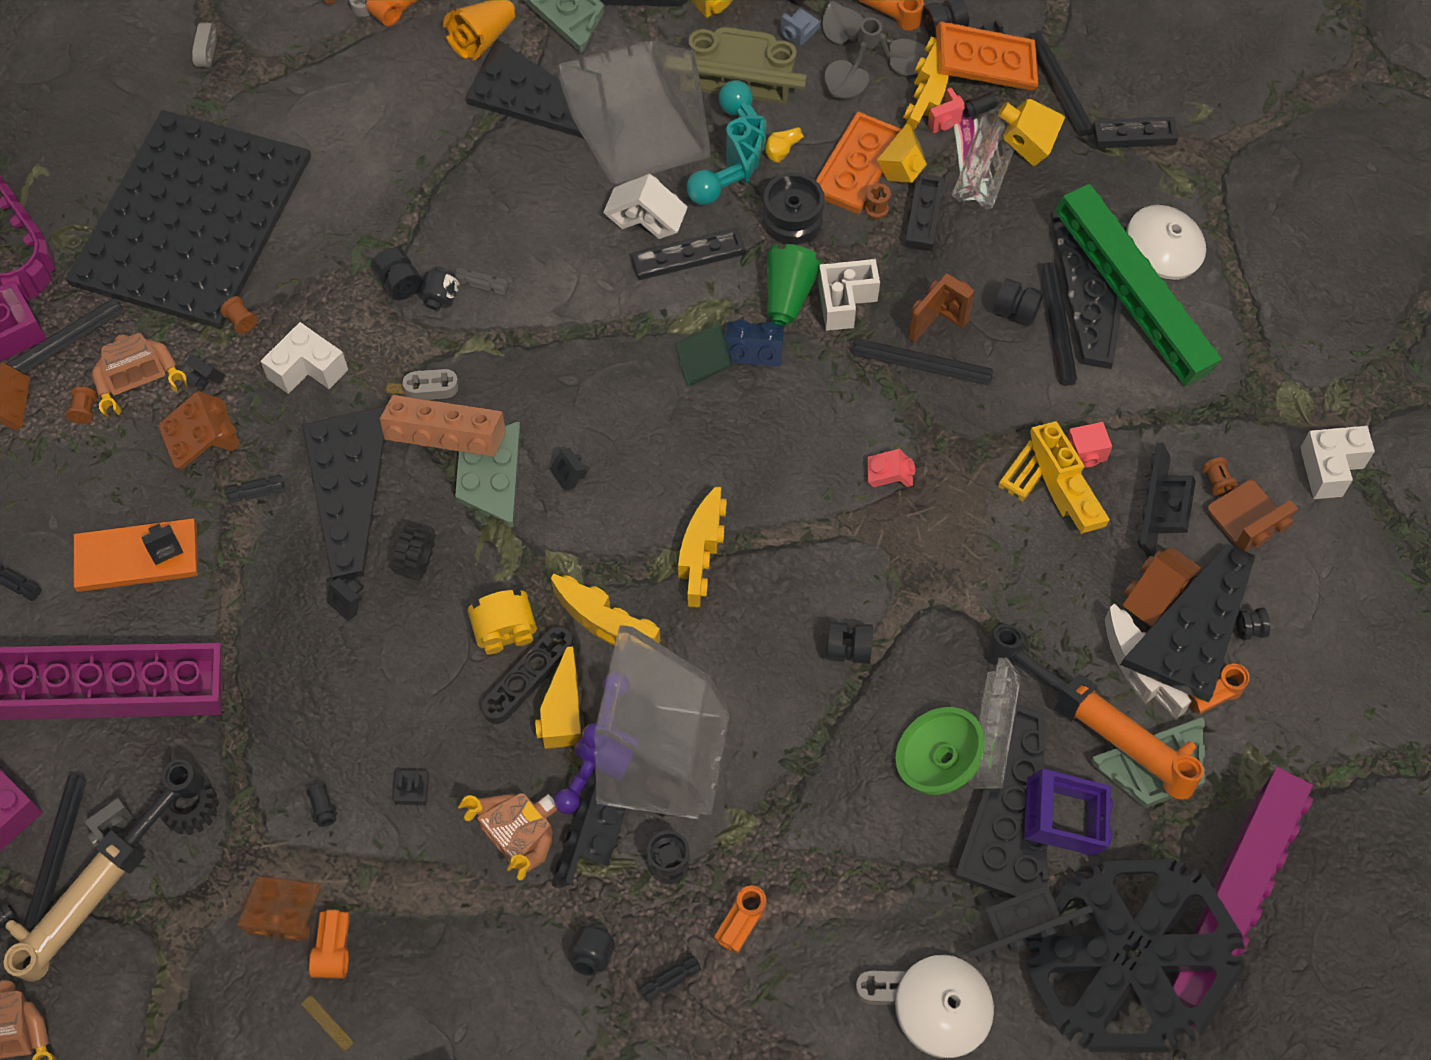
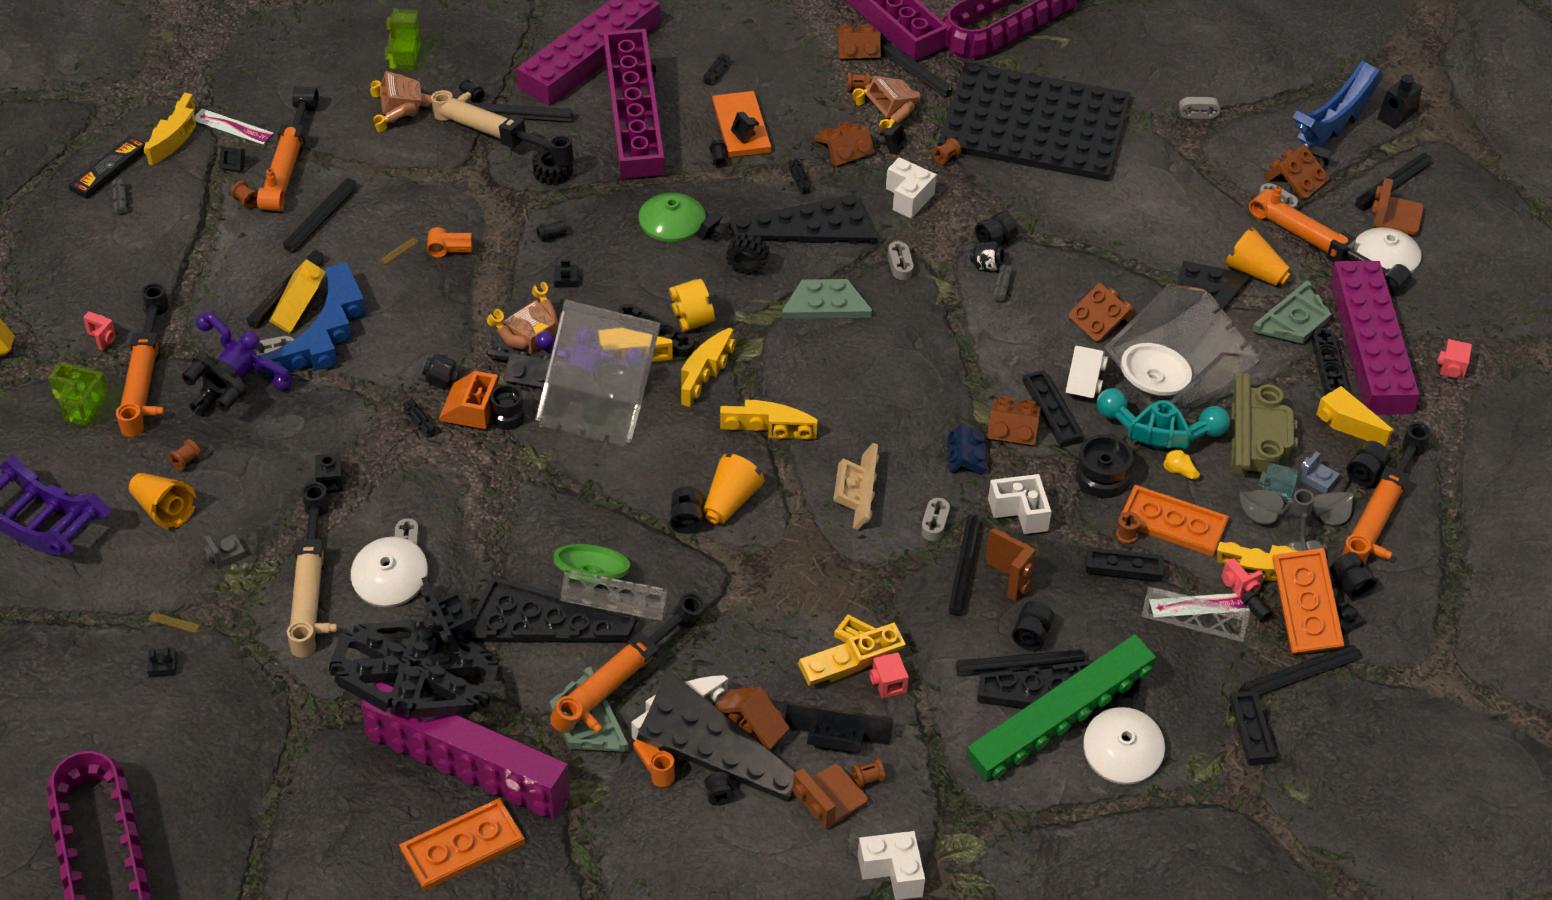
camera: 85 degrees right, 15 degrees down
dark grey bracket [85,798,133,847] -> none
clear orange hinge [237,876,321,942] -> none
nougat brick [380,395,506,457] -> none
black tile [550,448,590,491] -> none
clear green piece [676,323,733,386] -> none
orange piece [714,886,766,954] -> none
green cone [767,244,823,327] -> none
coral bracket [868,449,915,488] -> none
yellow slope [877,124,927,183] -> none
yellow torso [997,99,1065,167] -> none
dark purple window [1024,769,1113,856] -> none
none -> orange tile [399,798,525,891]
none -> orange slope [439,371,499,429]
none -> bright green dish [639,192,706,242]
none -> light orange cone [703,454,765,524]
none -> black pin [709,139,727,168]
none -> tan bracket [833,443,879,530]
none -> light grey beam [921,498,950,541]
none -> dark orange bracket [987,396,1041,445]
none -> dark orange bracket [1069,282,1138,342]
none -> white dish [1121,343,1192,396]
none -> clear light blue brick [1259,463,1298,503]

